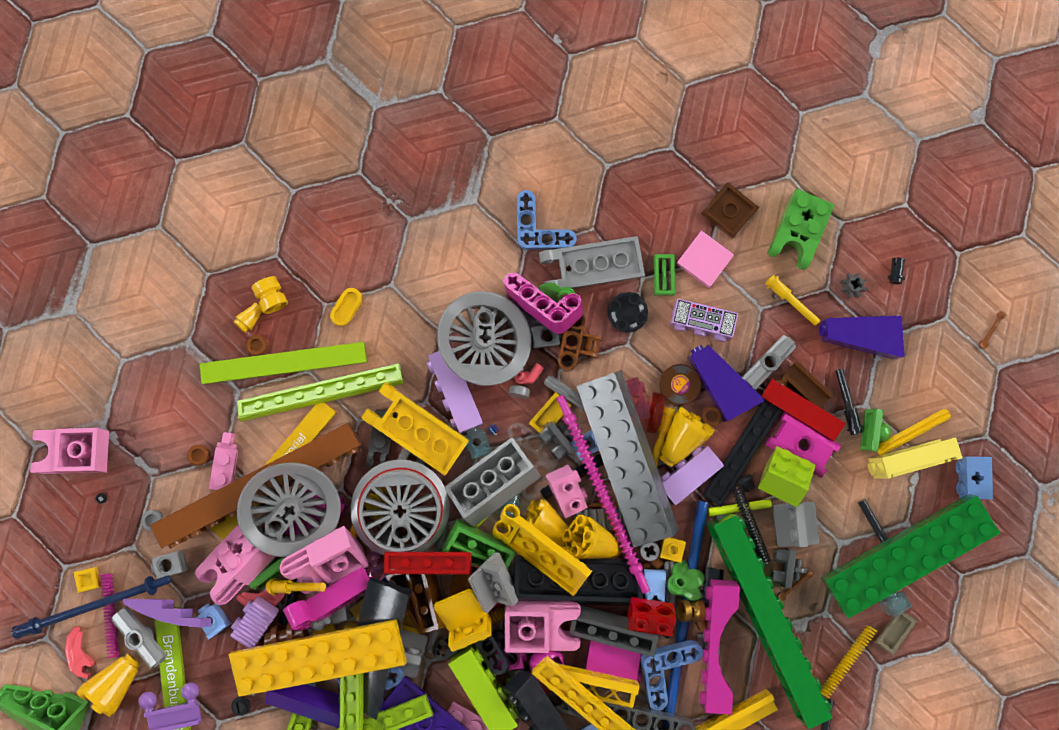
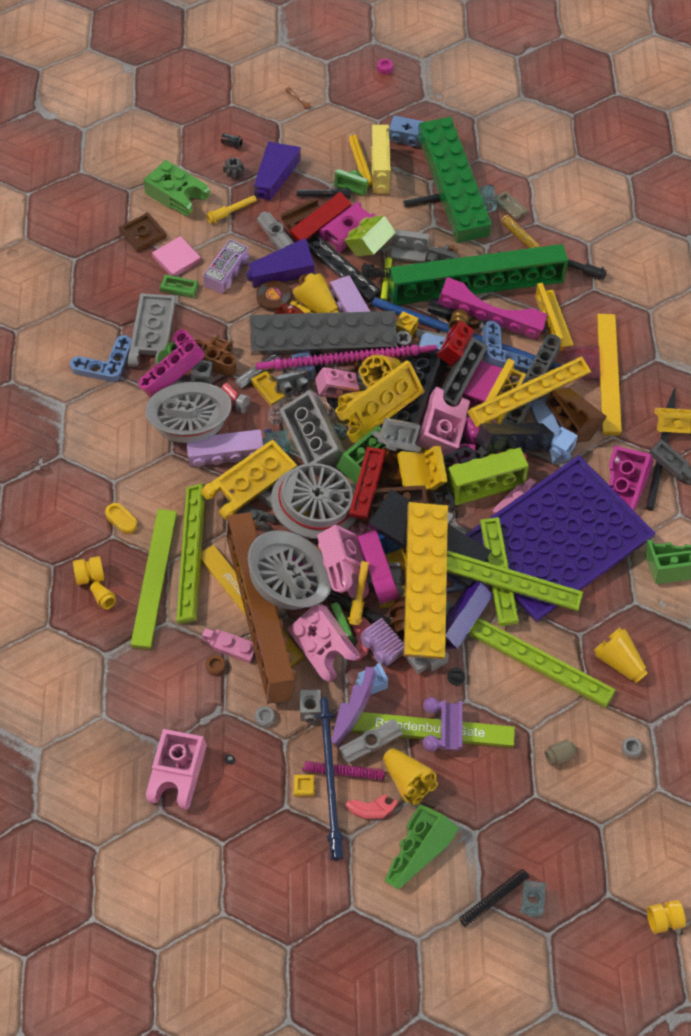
camera: 75 degrees left, 25 degrees down
dark orange tile [246,335,268,356] -> none
black dish [607,292,648,333] -> none
bright green plate [667,560,705,601] -> none

